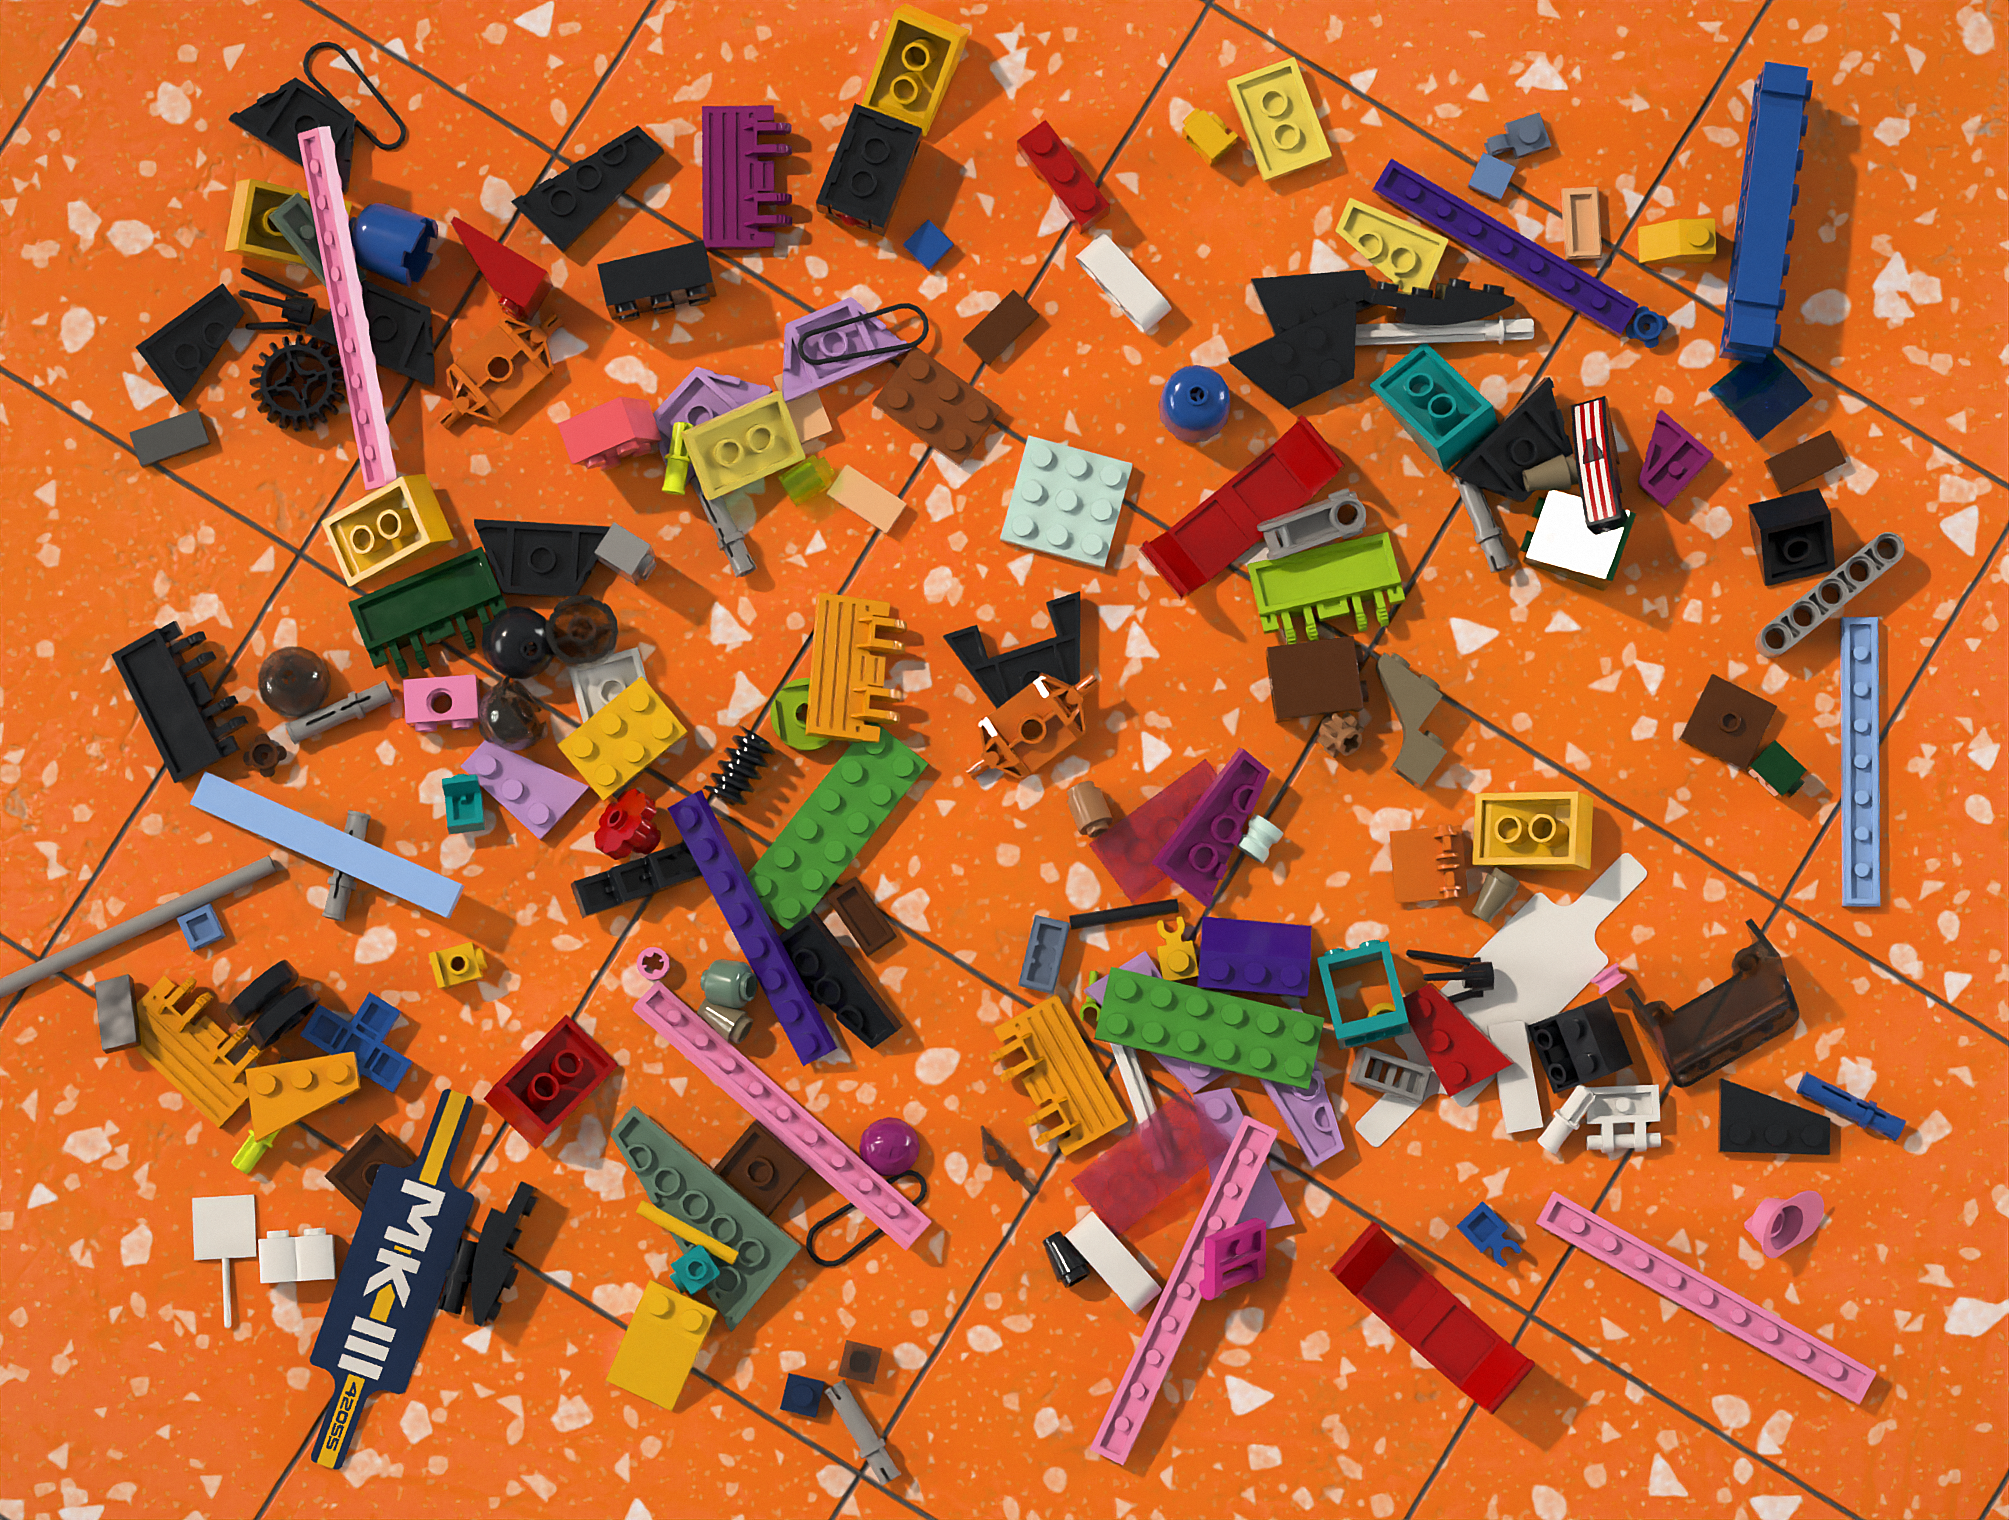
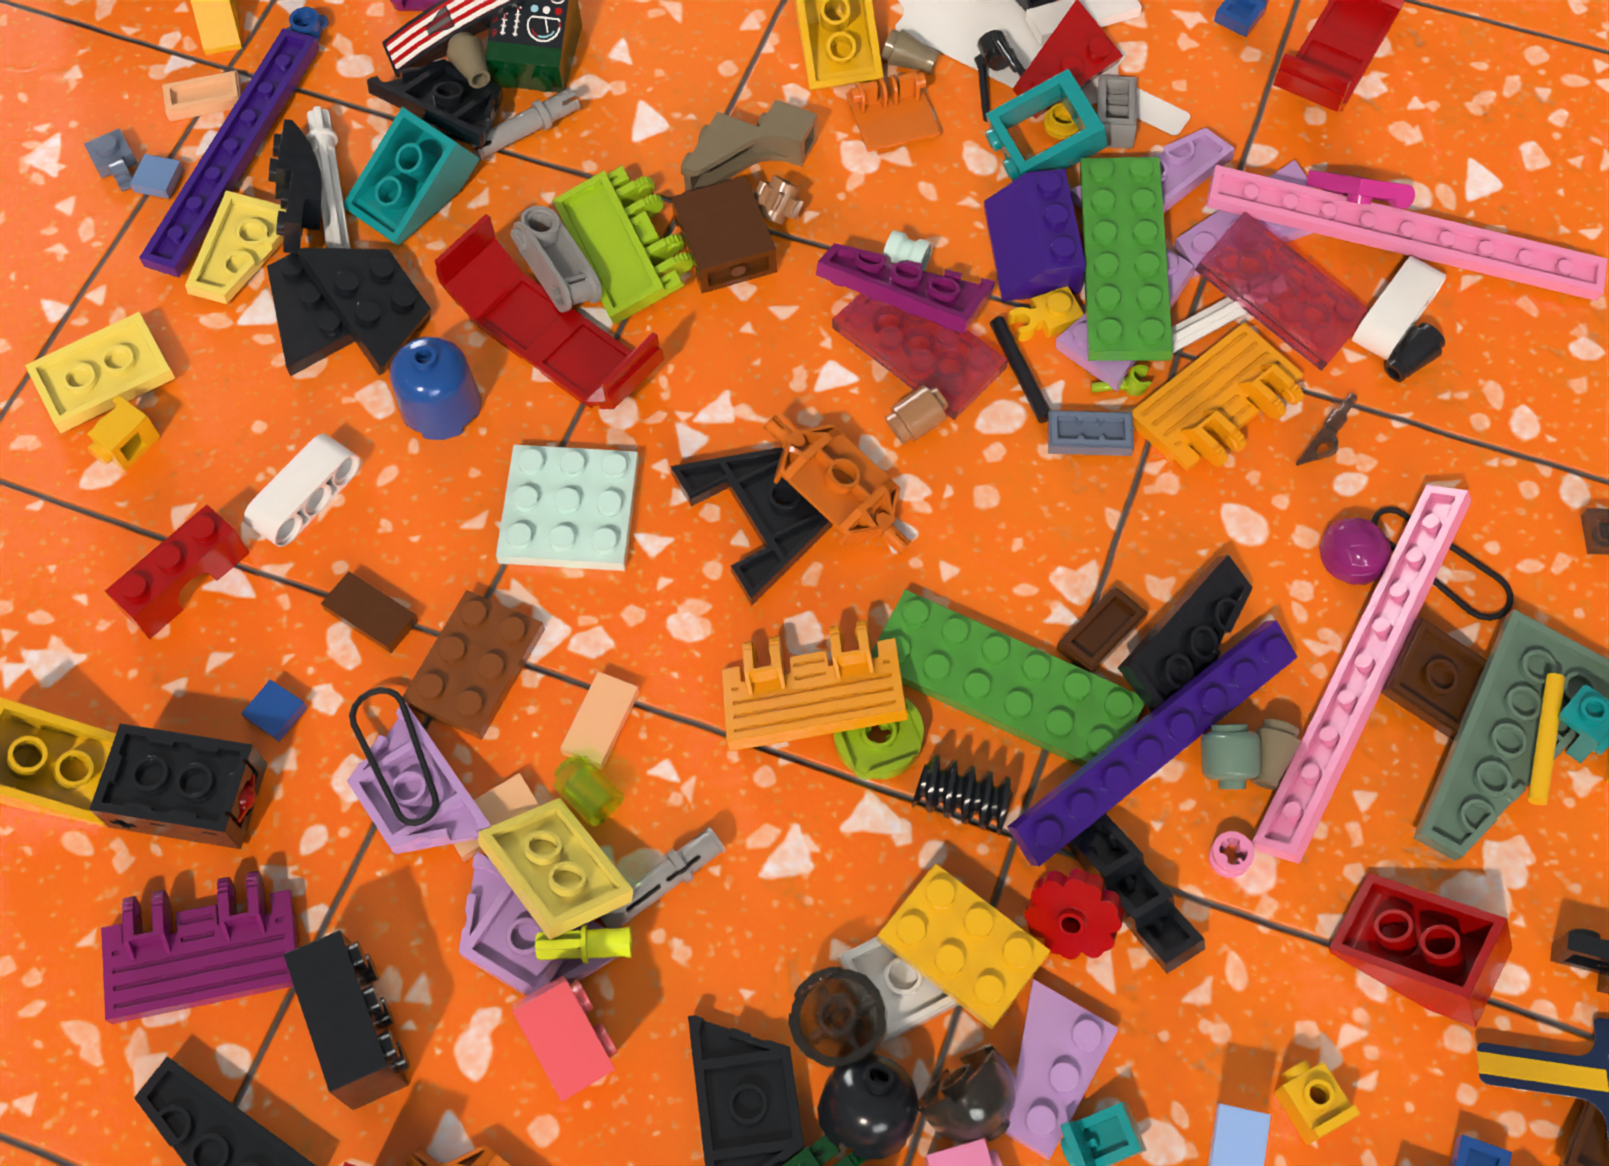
camera: 100 degrees left, 20 degrees down
light grey brick [594,522,657,586] -> none

